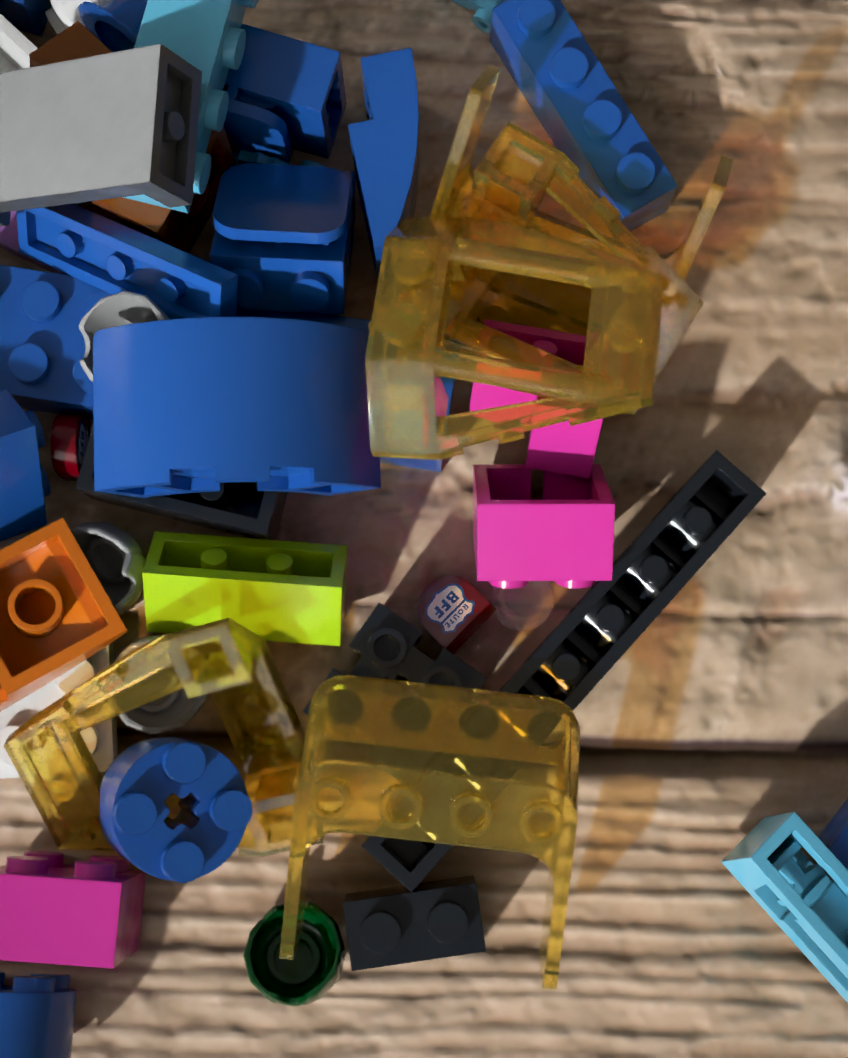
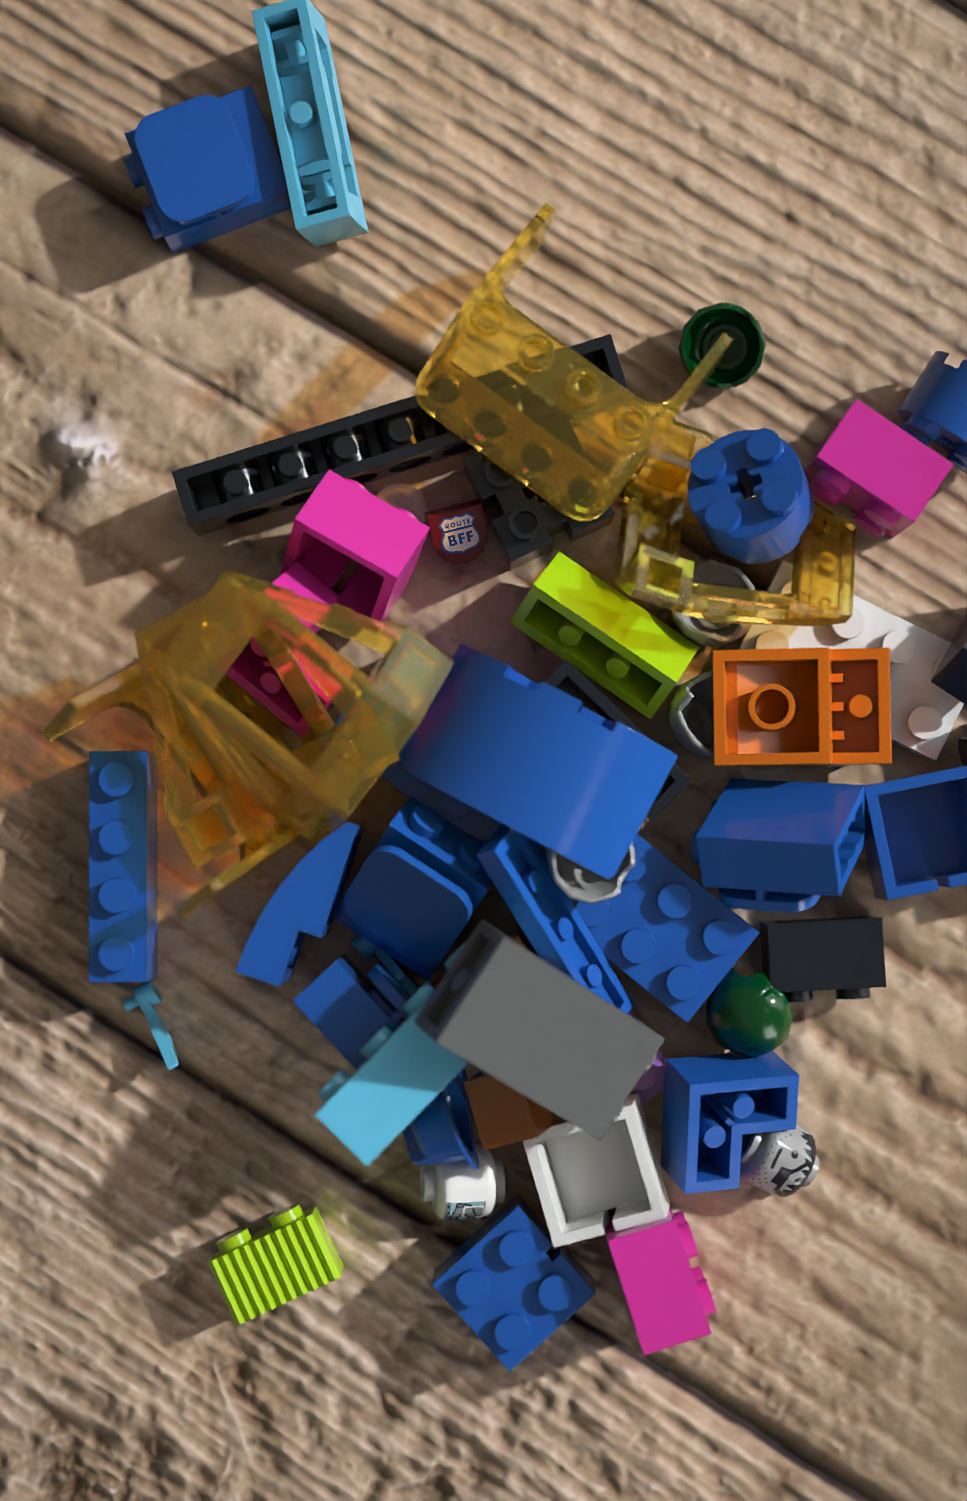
camera: 145 degrees left, 5 degrees up
dark red tile [51,414,91,481] -> none
black brick [343,875,486,971] -> none

